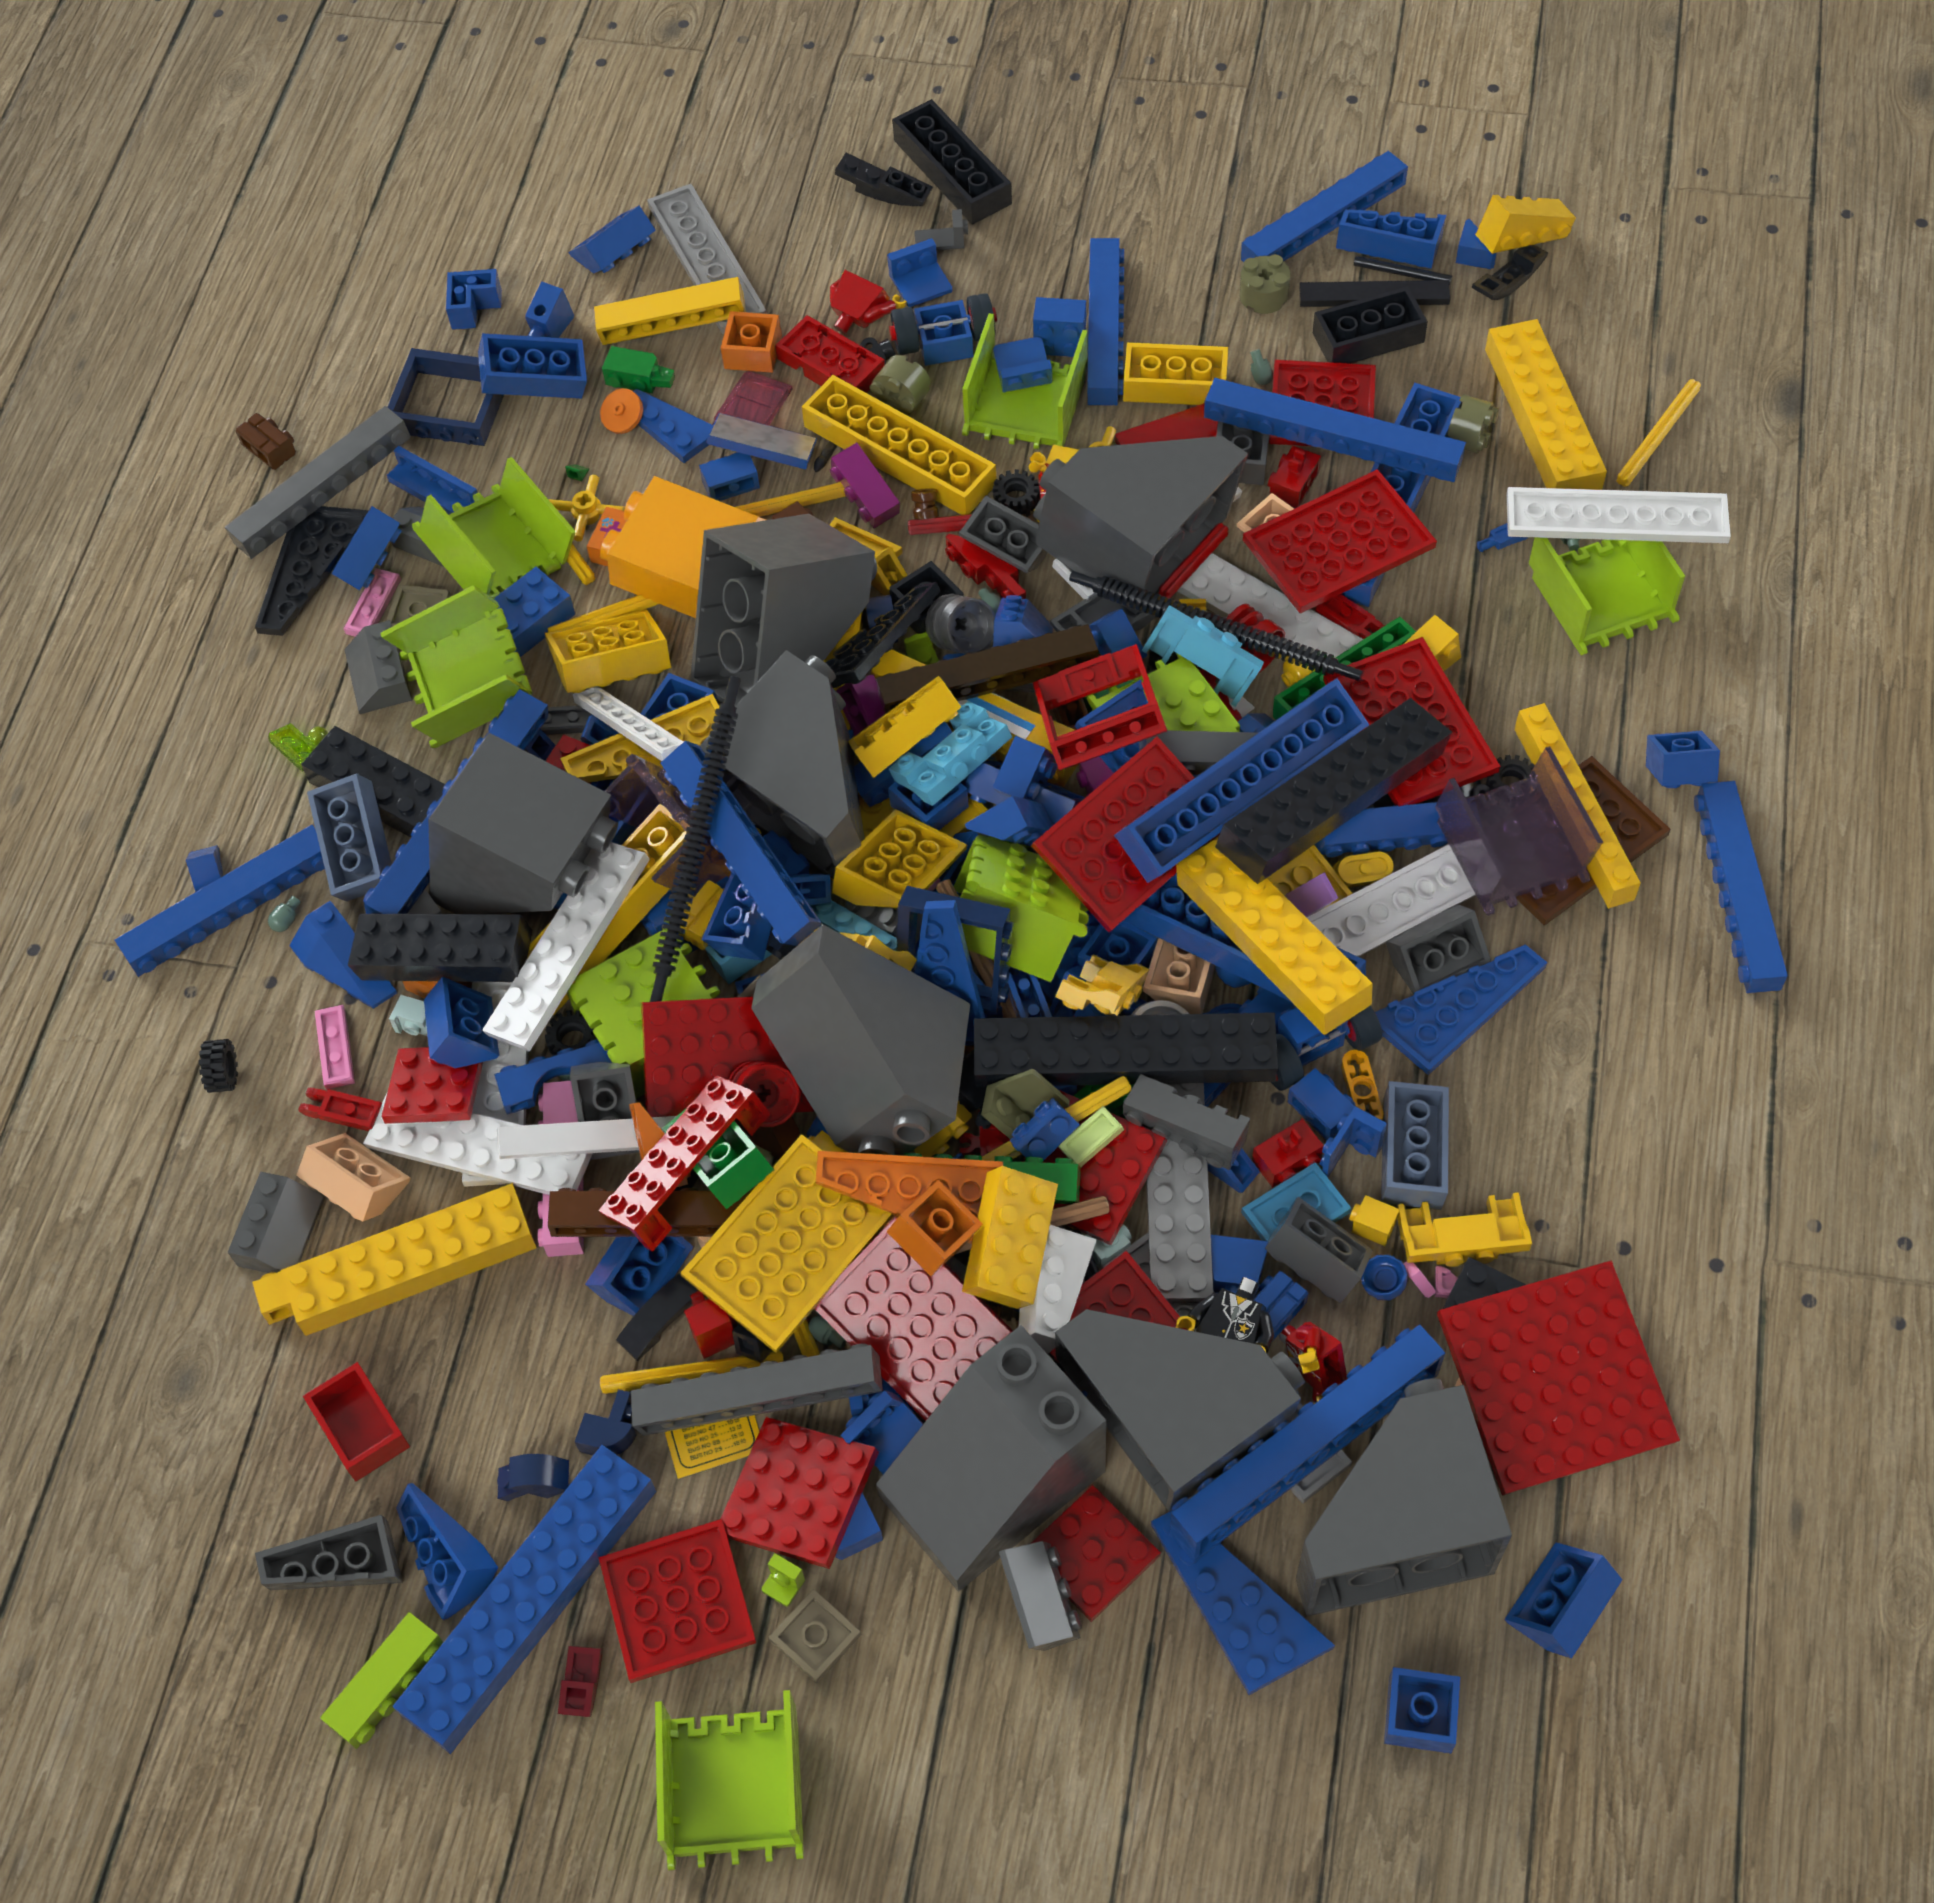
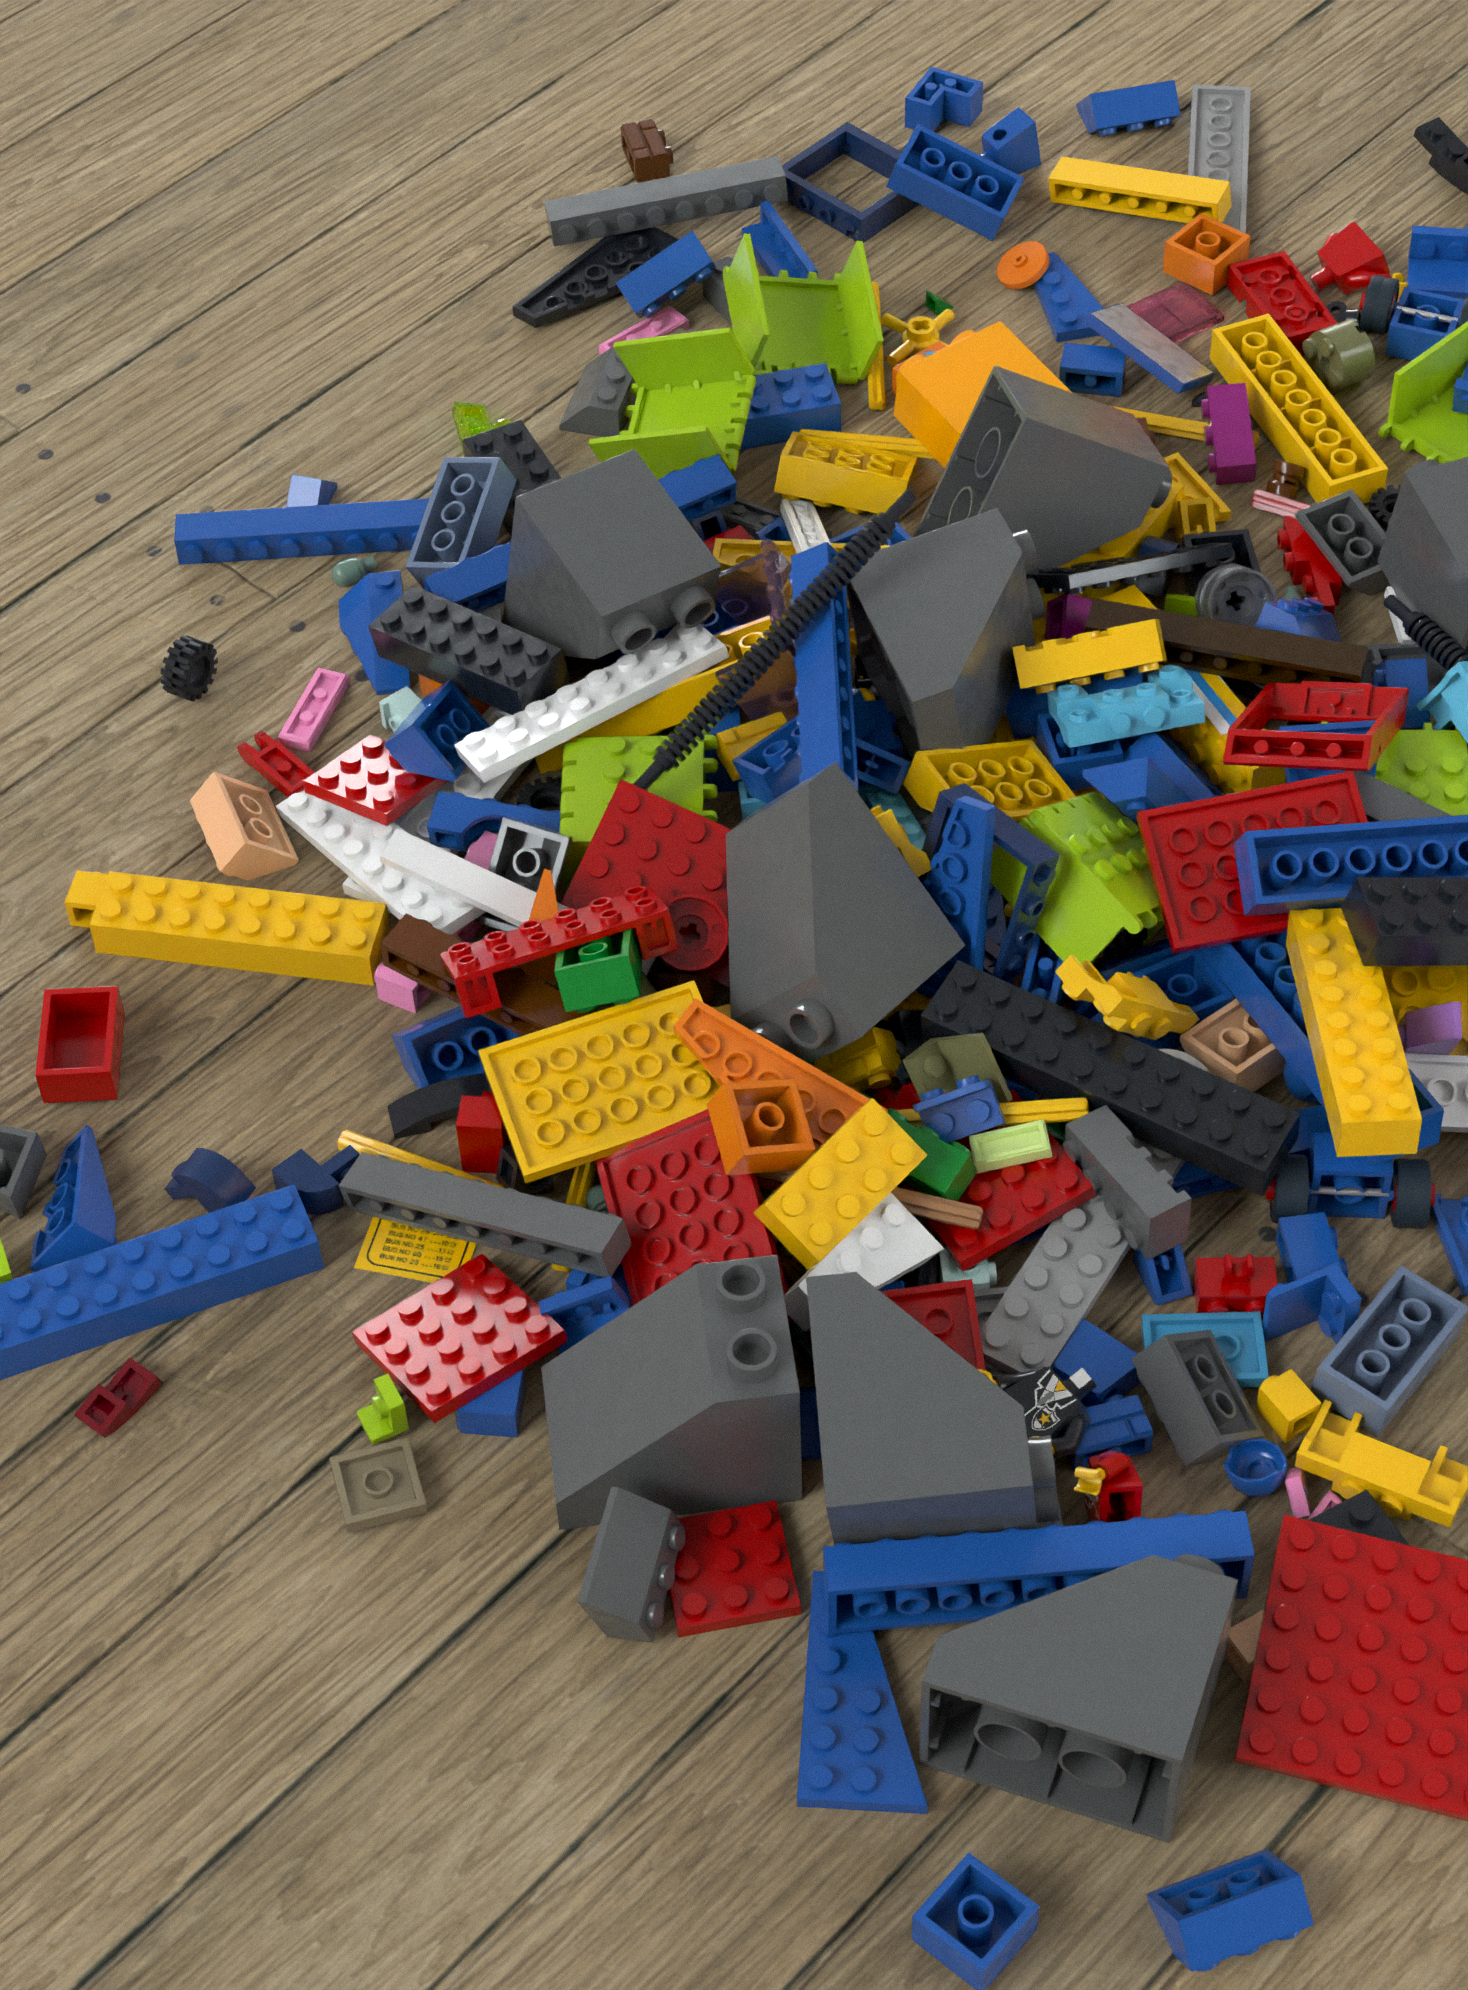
camera: 30 degrees right, 10 degrees down
dark grey slope [228,1171,325,1273] -> none
red plate [598,1519,757,1683] -> none
green hinge [602,346,675,394] -> none
lime windscreen [655,1690,804,1871] -> none
blue brick [992,736,1057,800] -> none
light orange beam [1341,1050,1384,1120] -> none

